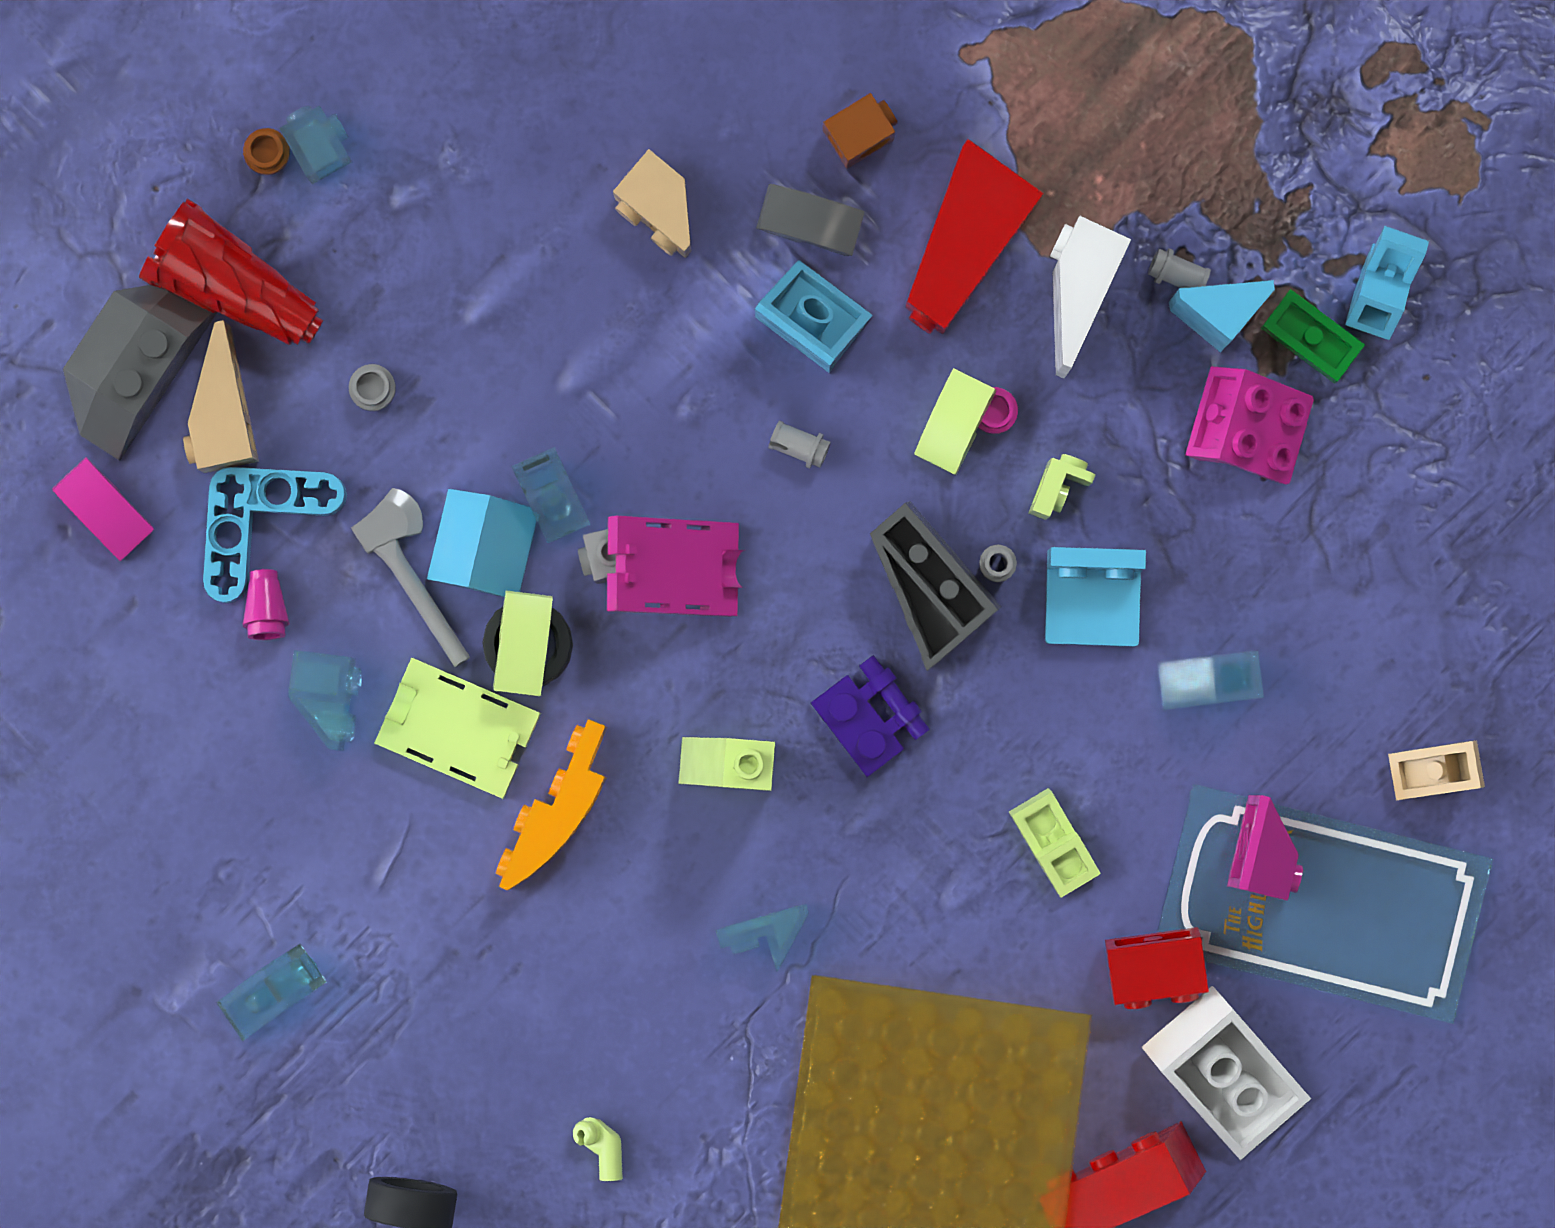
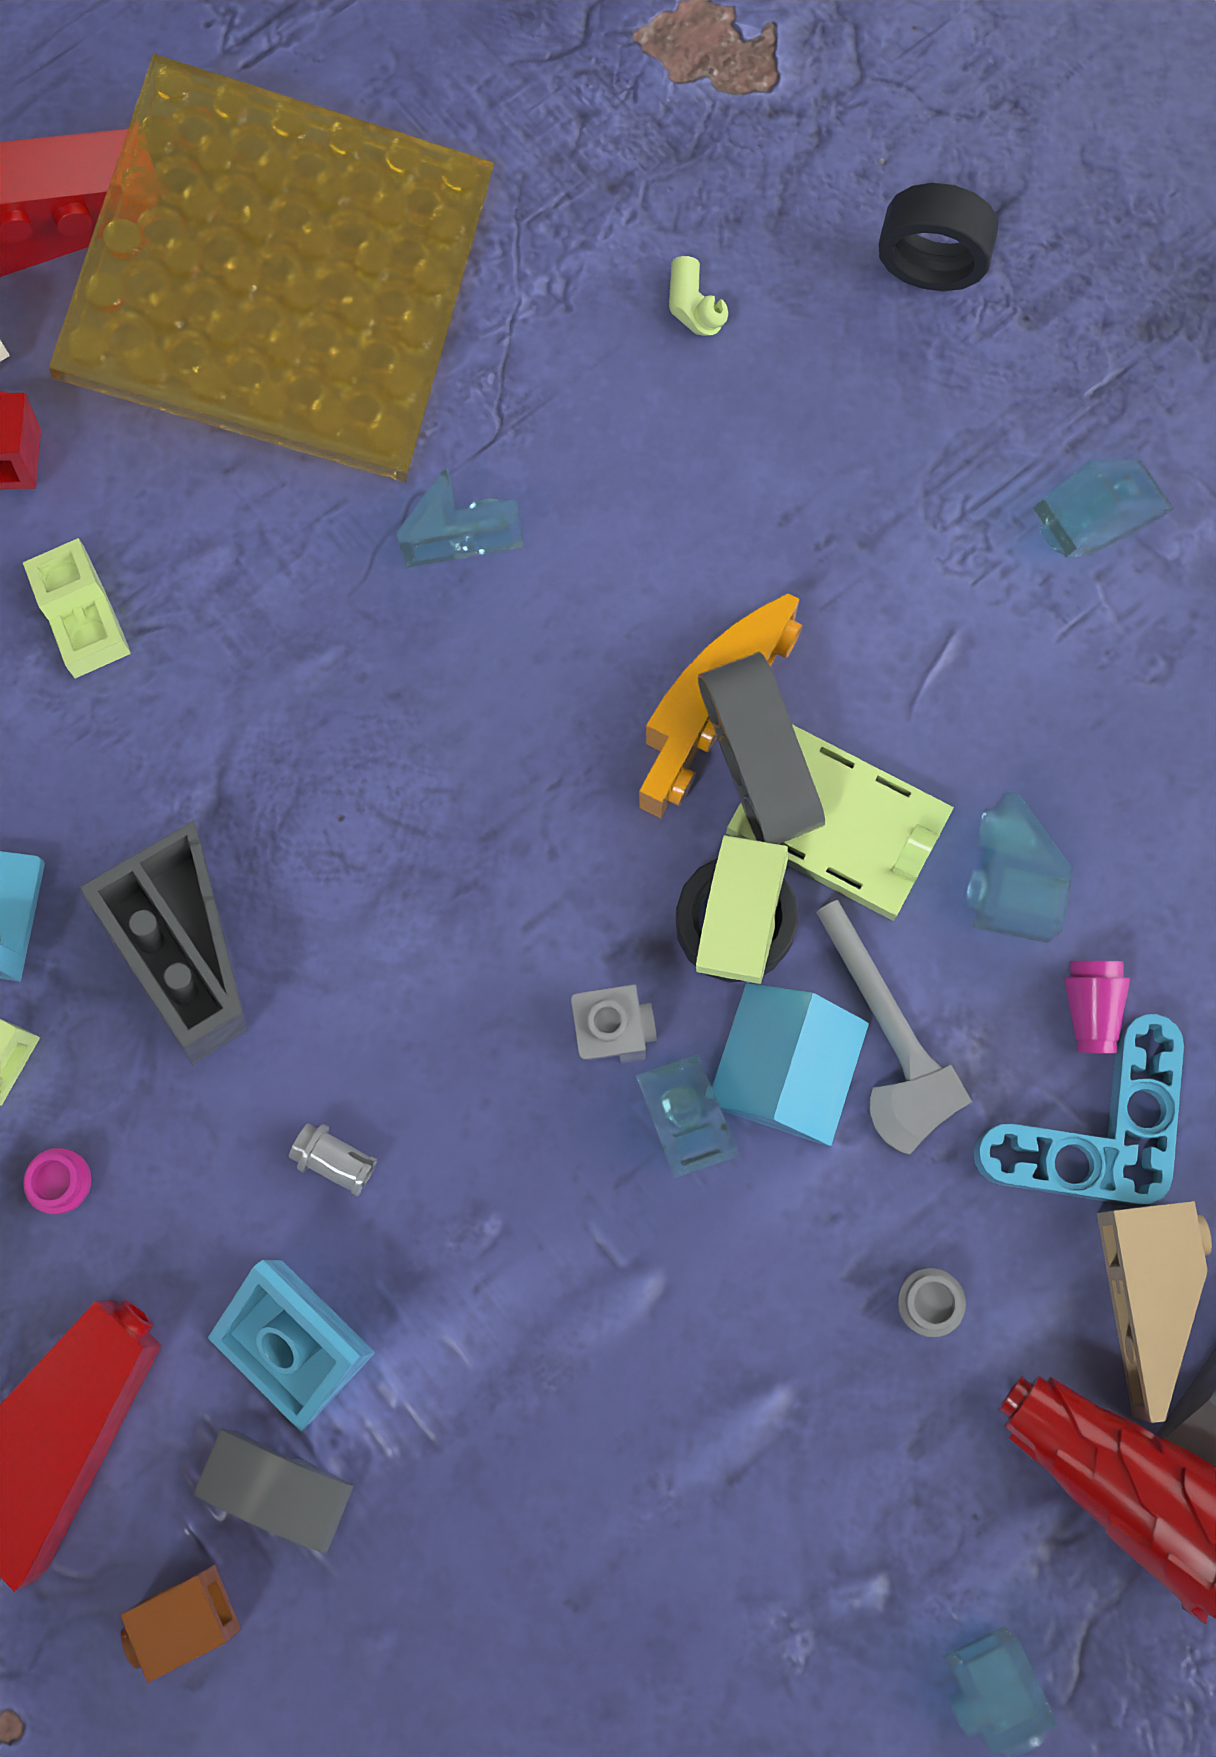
camera: 170 degrees left, 10 degrees down
dark orange plate [243,128,290,175] -> none
dark pink piece [607,516,745,617] -> none
tan slope [613,149,691,258] -> none
yellowish green slope [679,737,775,791] -> none
dark purple plate [810,655,930,777] -> none
yellowish green slope [914,368,997,475] -> none
light grey pin [979,544,1017,582] -> none
none -> dark grey beam [698,652,825,844]

